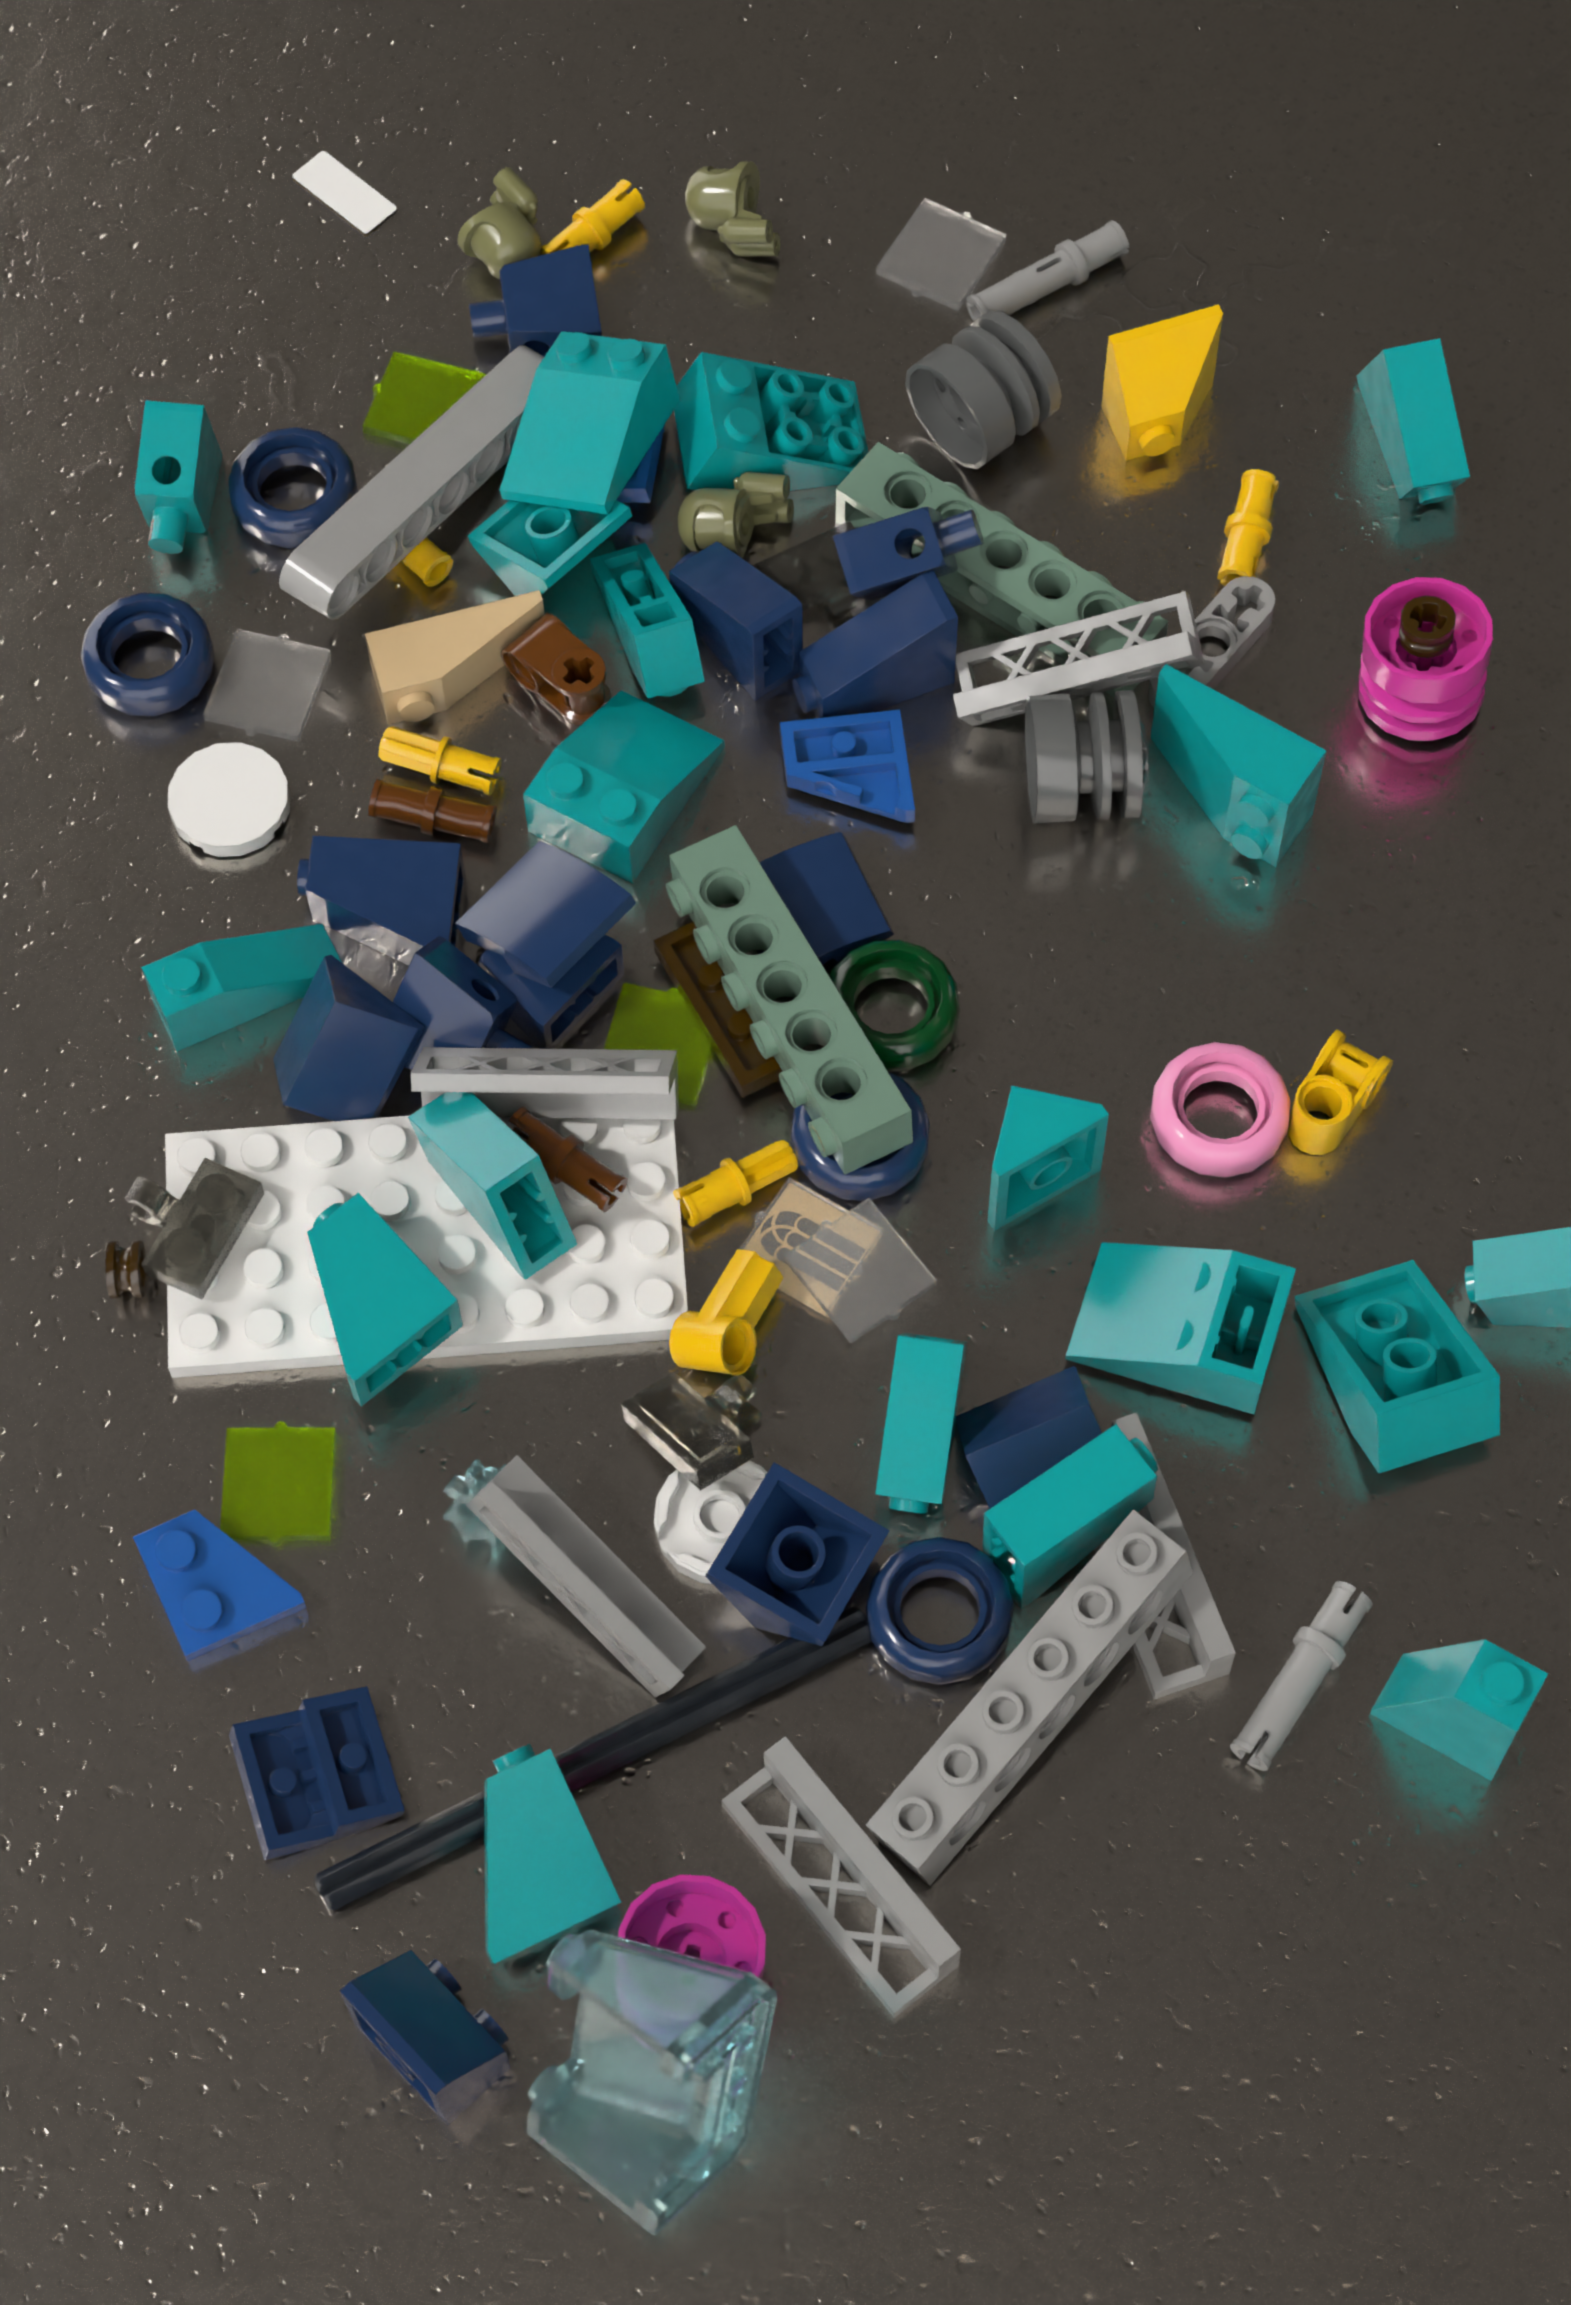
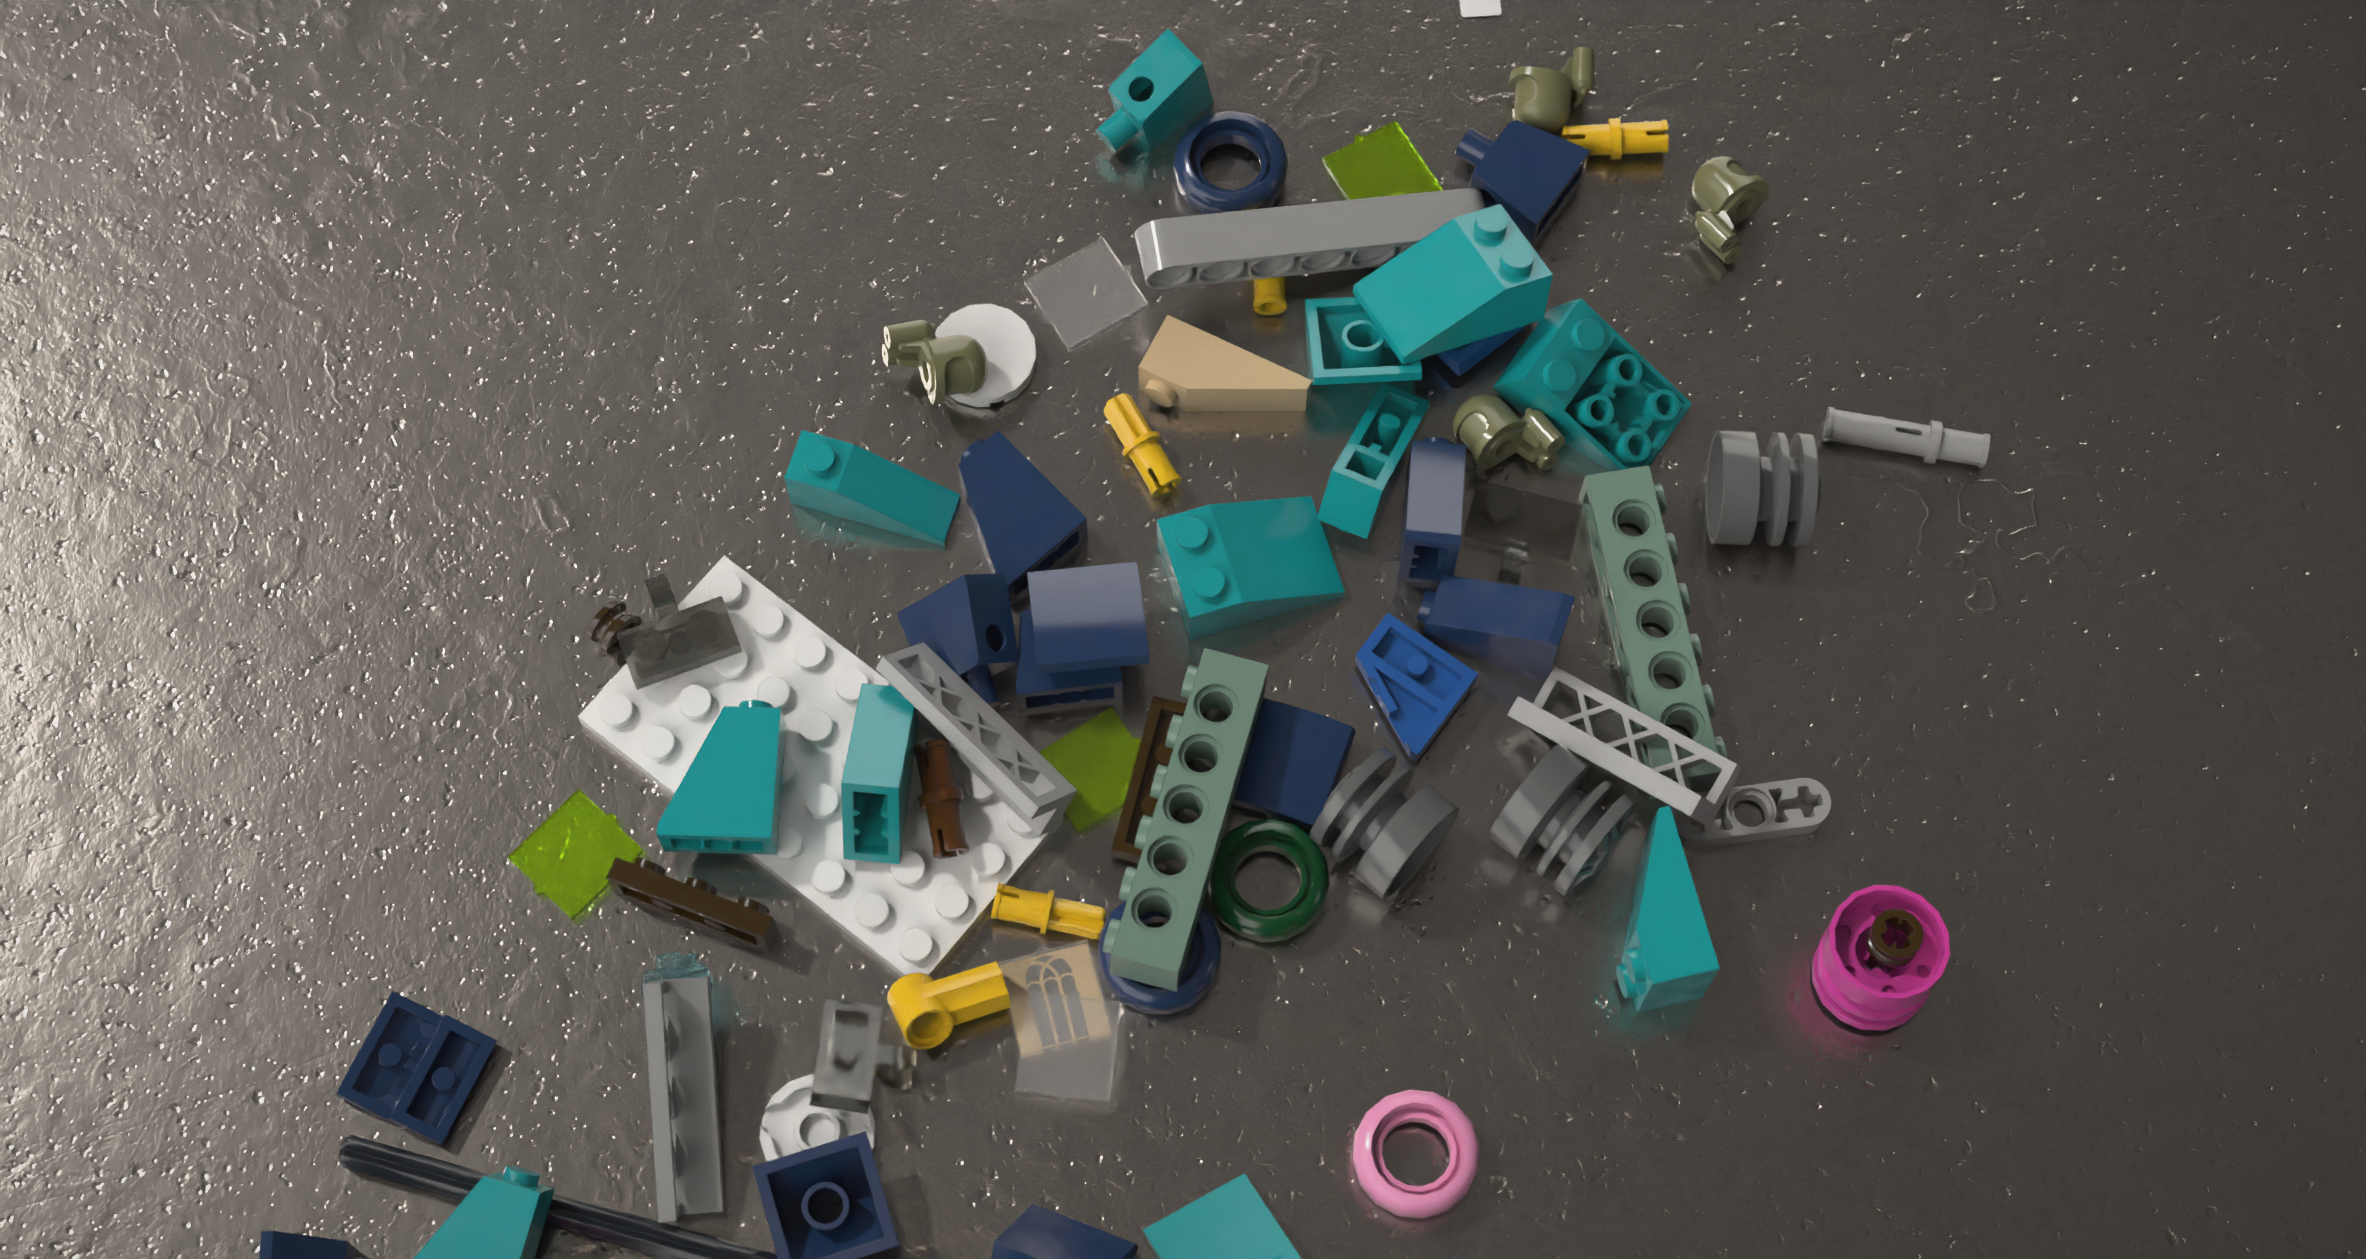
camera: 40 degrees right, 5 degrees up
dark blue wheel [81,593,215,717] -> none
blue wing [133,1509,306,1662] -> none
dark blue slope [273,955,424,1122] -> none
reddish brown pin [368,779,497,843] -> none
reddish brown piece [501,613,611,726] -> none
dark blue torso [833,507,984,601] -> none
teal slope [875,1333,968,1514] -> none
clear piece [876,198,1006,311] -> none
teal slope [987,1085,1109,1231] -> none
yellow slope [1101,304,1223,461] -> none
yellow pin [1217,469,1279,586] -> none
yellow piece [1288,1029,1393,1155] -> none
teal slope [1356,338,1470,505] -> none
none -> dark brown plate [606,857,779,952]
none -> olive piece [882,320,988,405]
none -> dark grey wheel [1309,748,1460,900]

